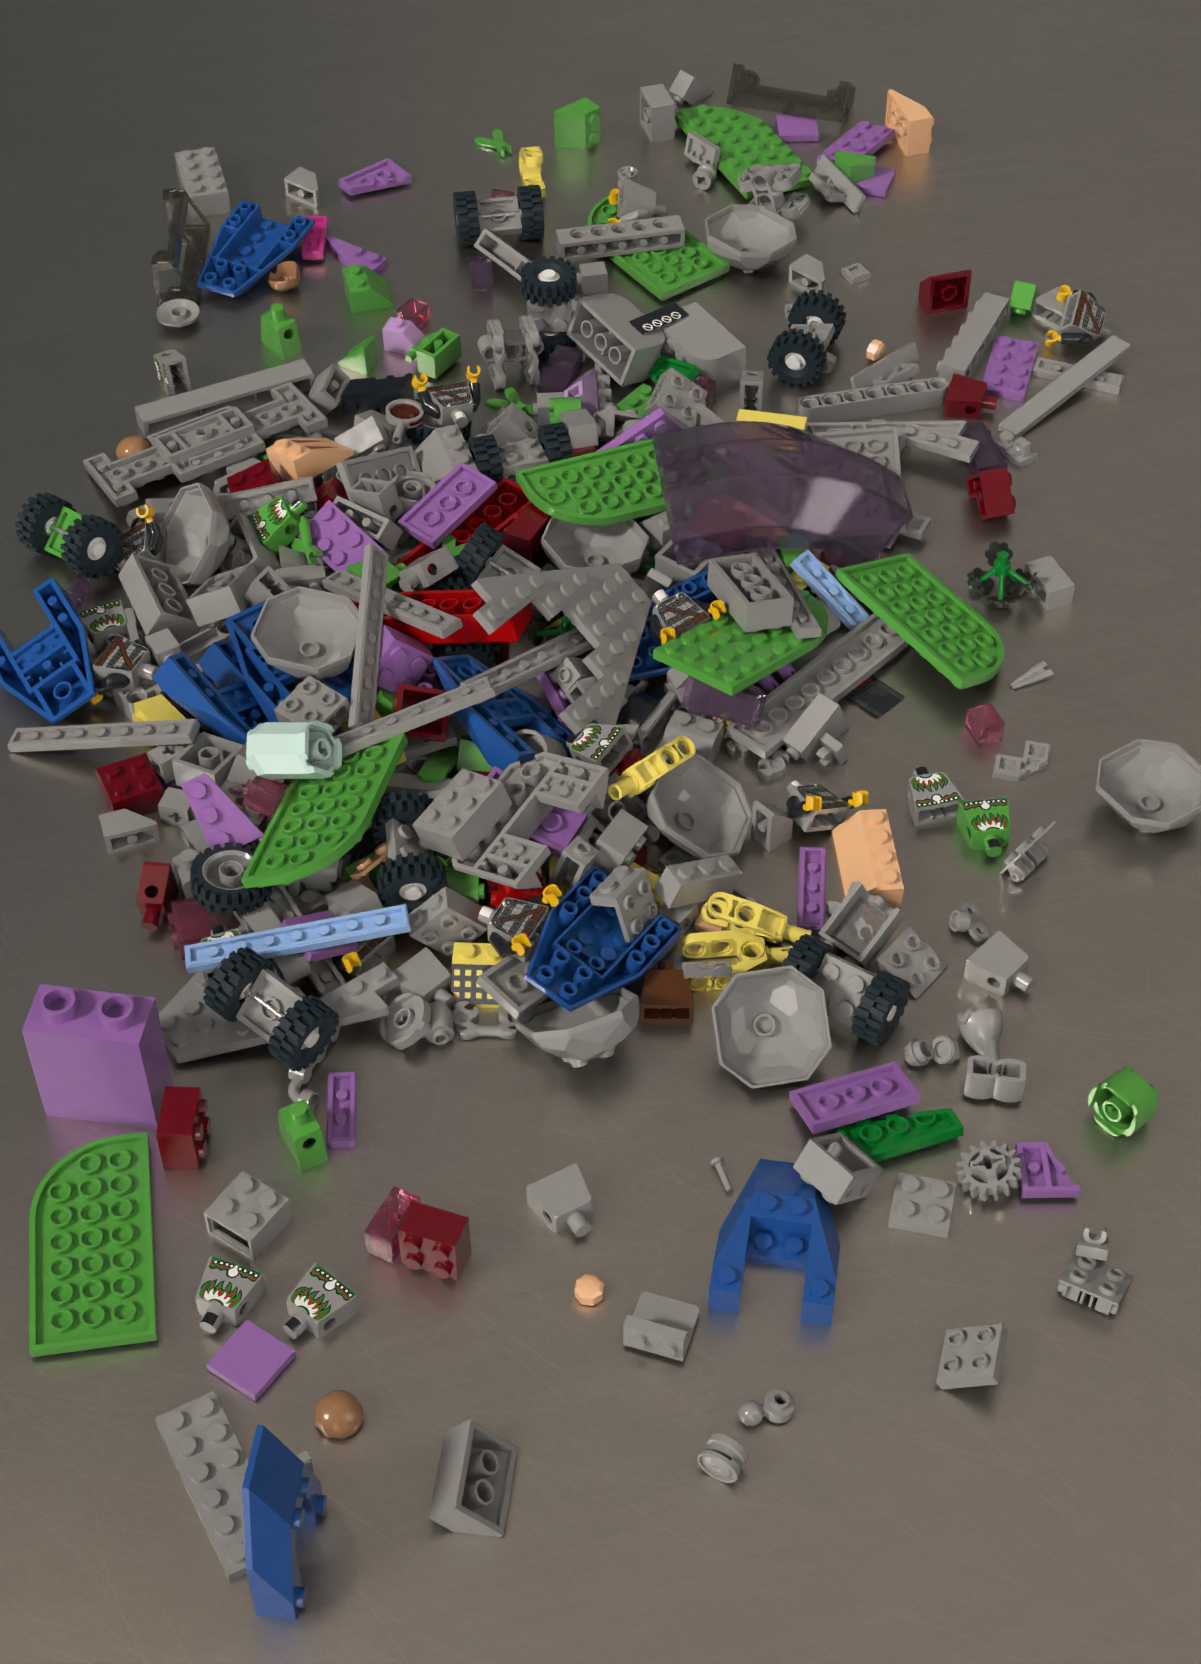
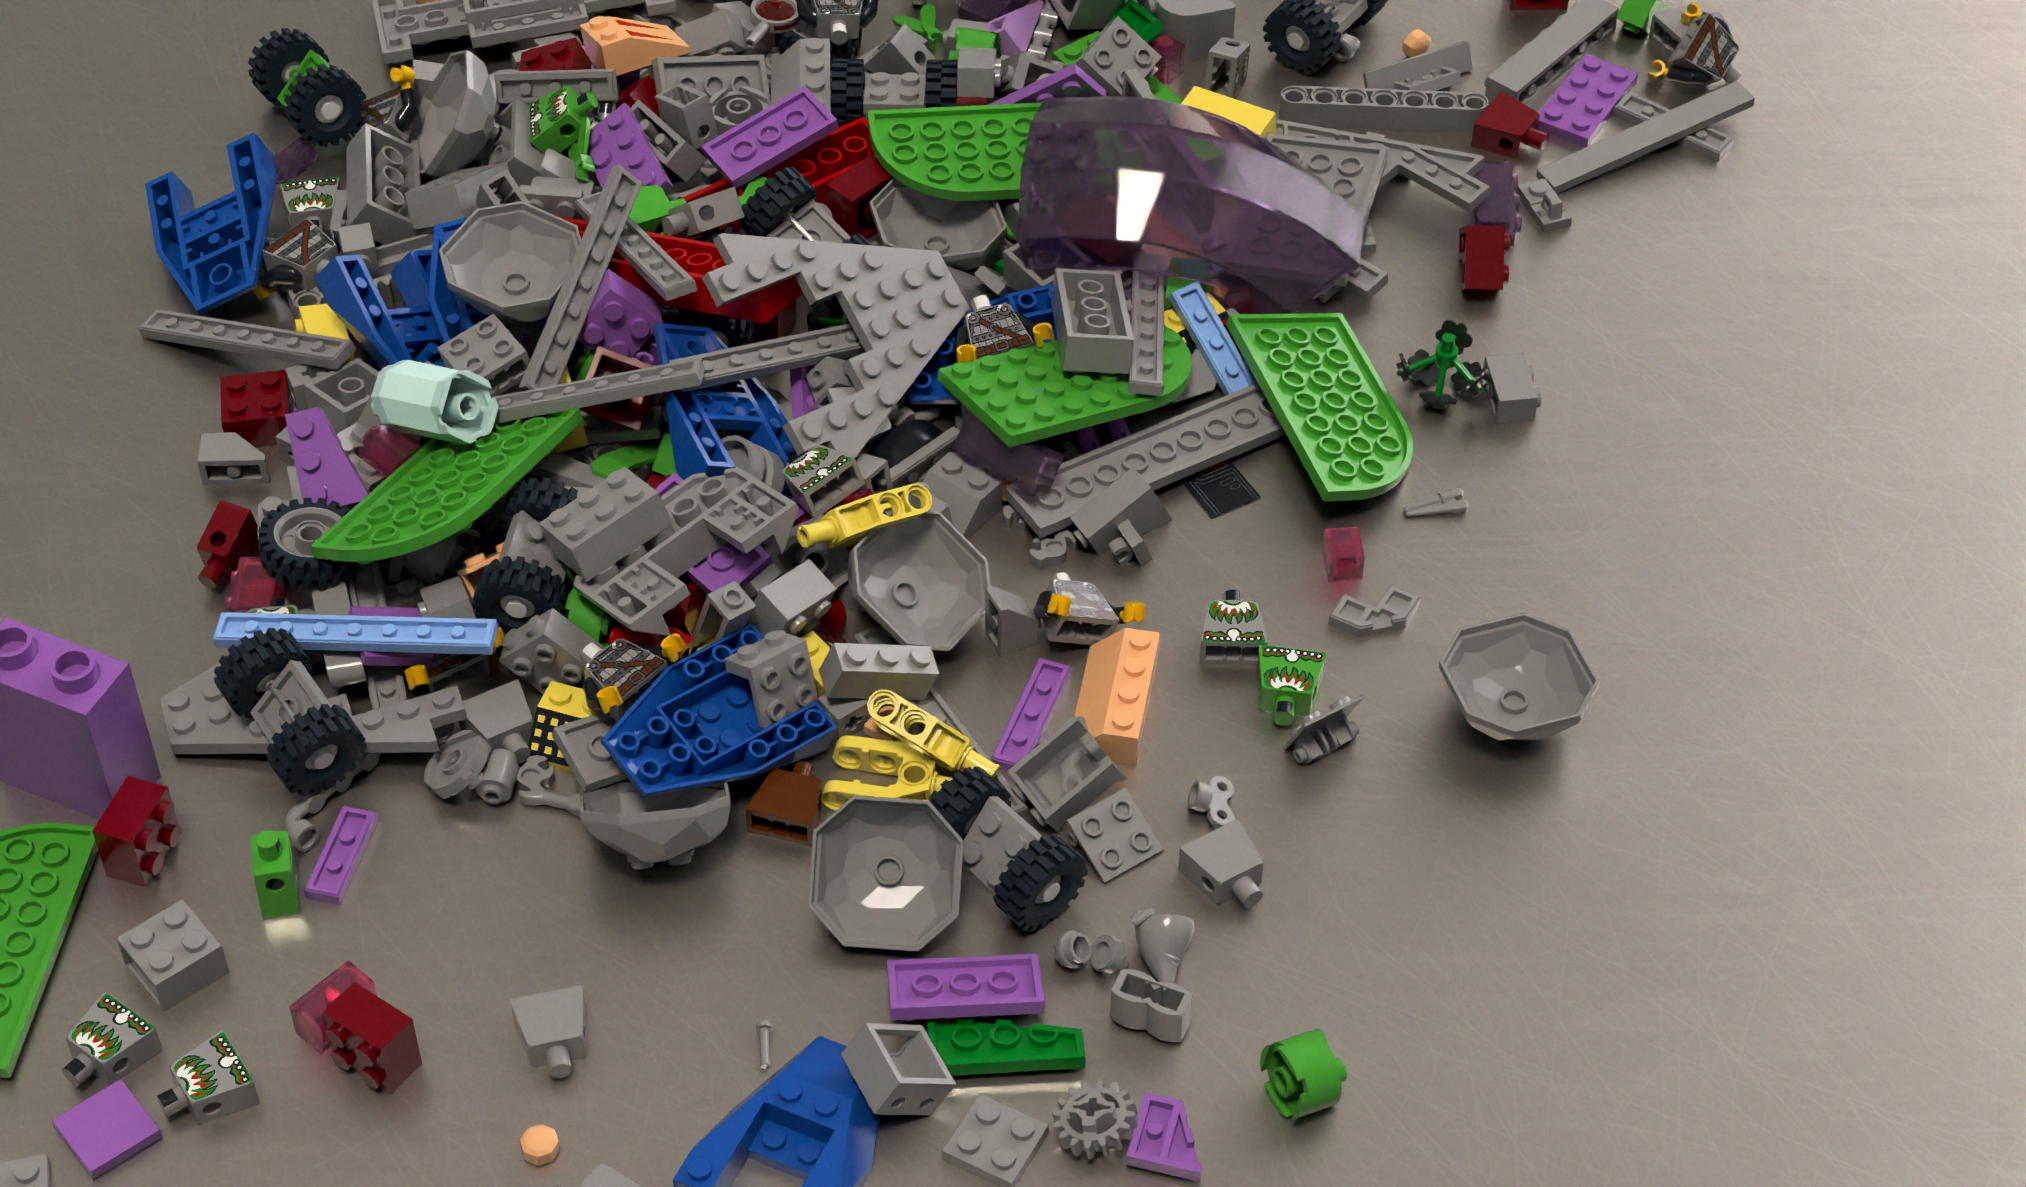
camera: 15 degrees right, 0 degrees up
light grey piece [682,960,733,979] -> none

